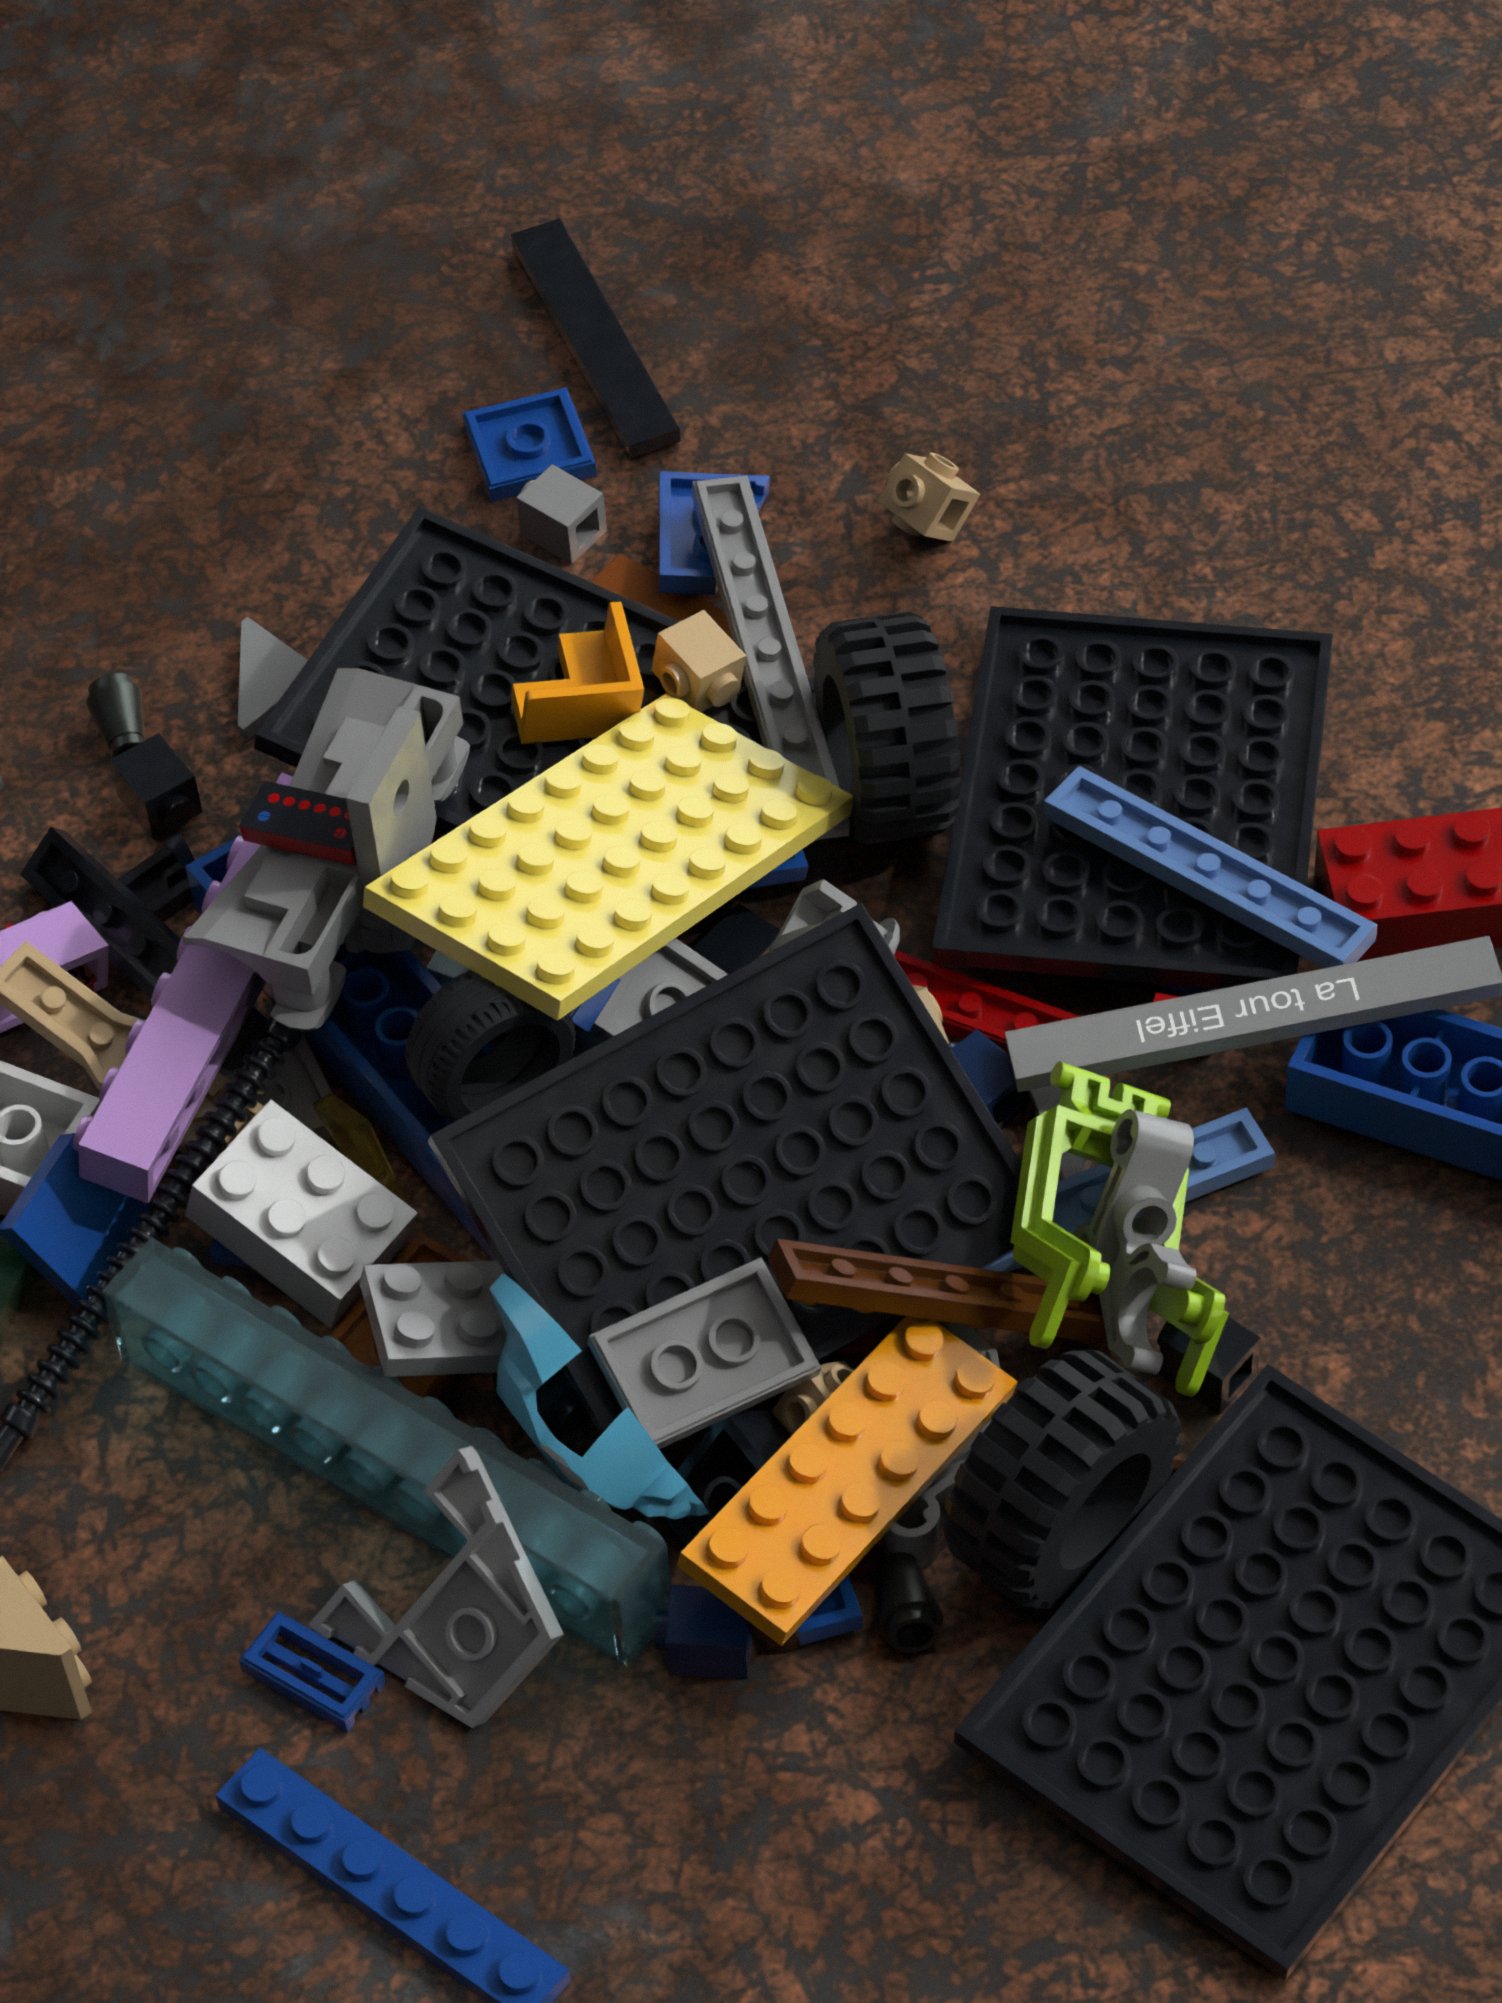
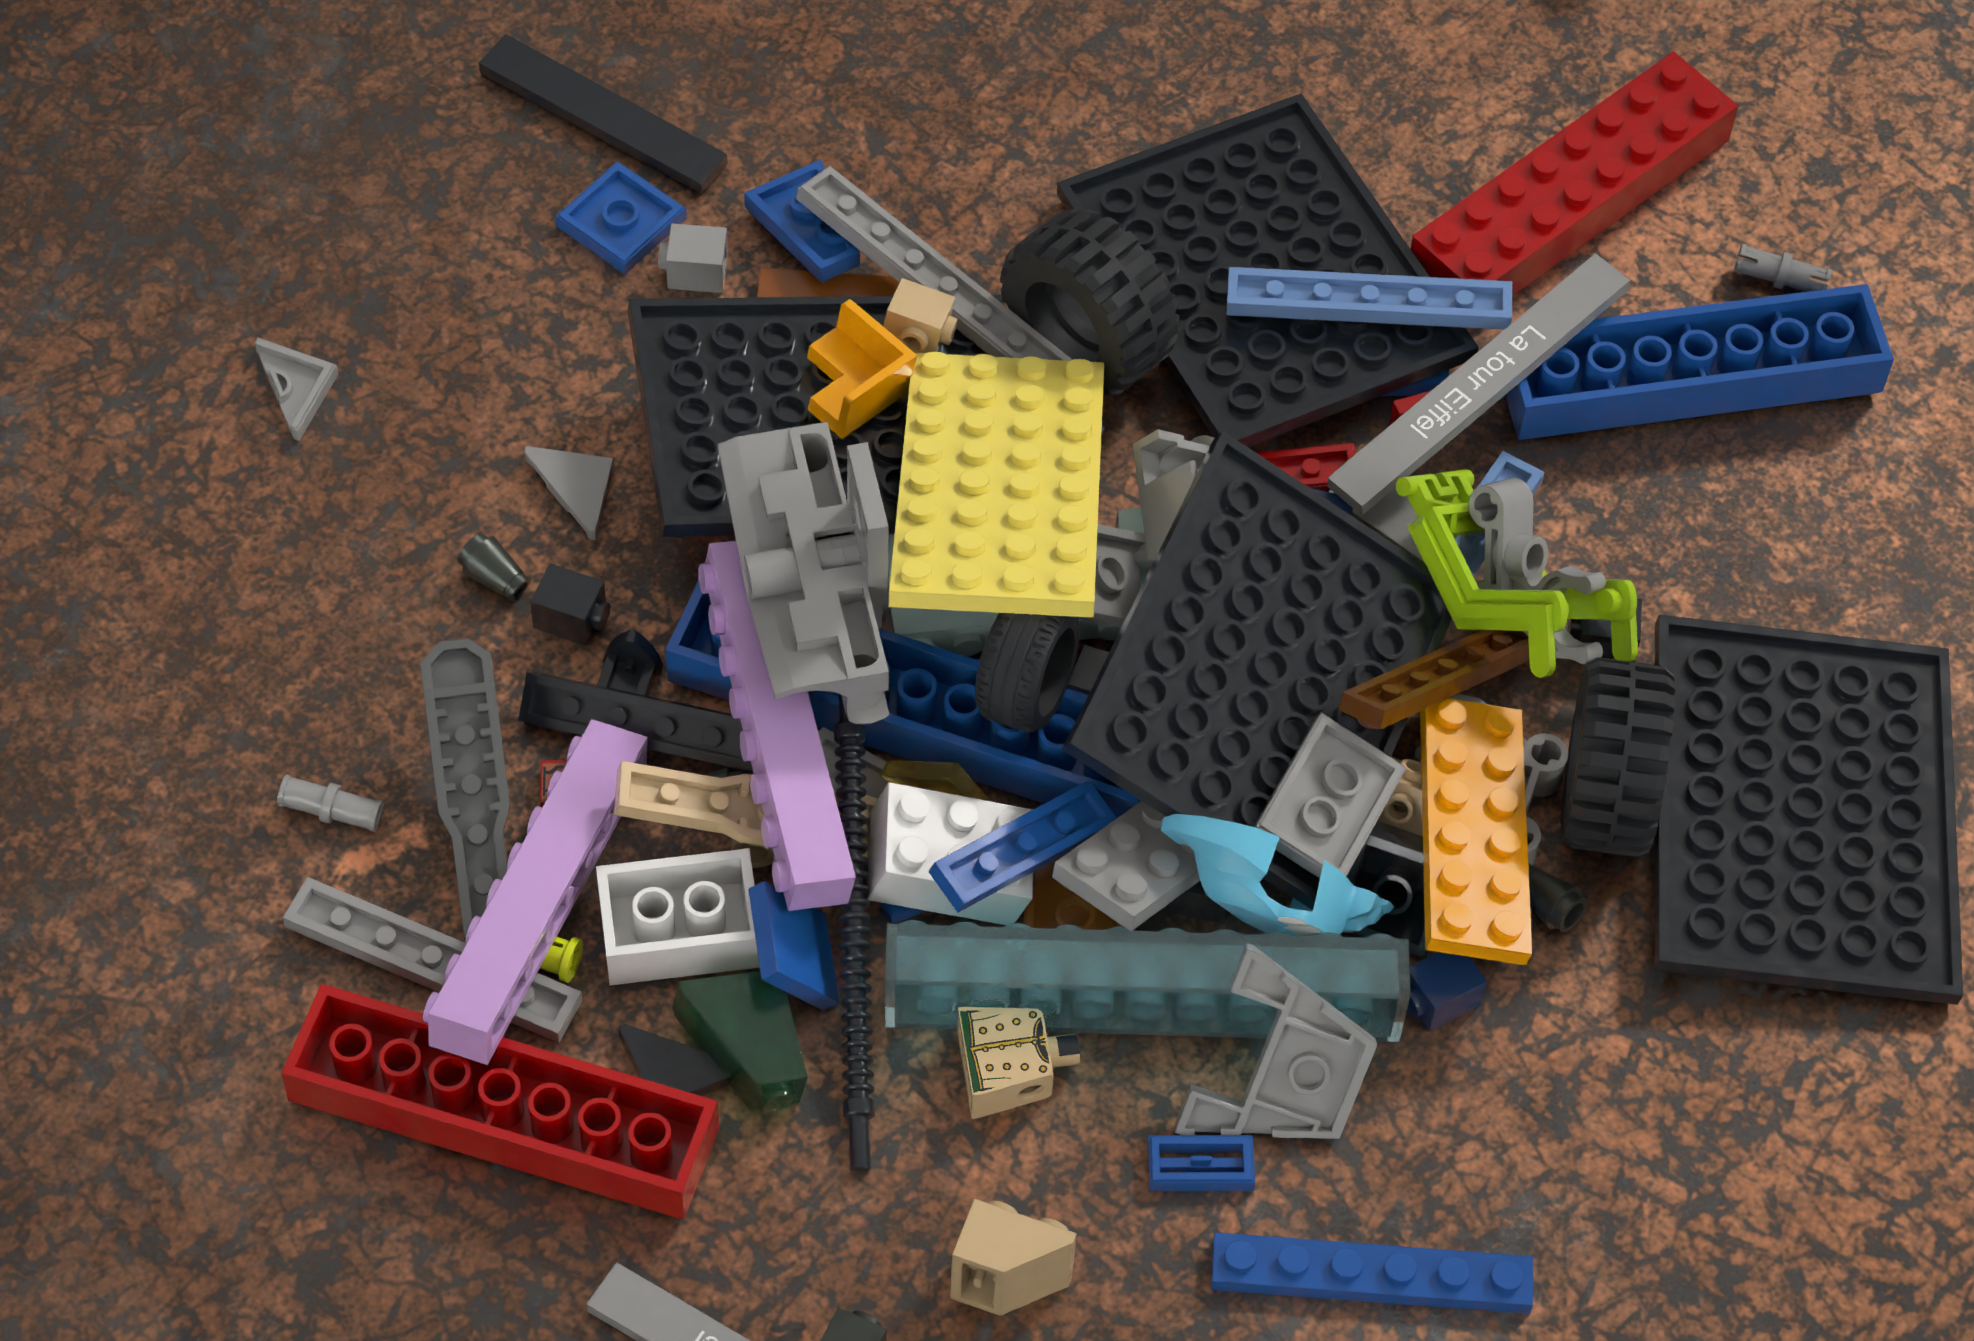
camera: 40 degrees left, 5 degrees up
black tile [239,781,357,866] -> none
tan brick [877,452,981,542] -> none
none -> light grey tile [255,338,339,441]
none -> blue plate [928,780,1117,913]
none -> tan torso [957,1007,1080,1119]

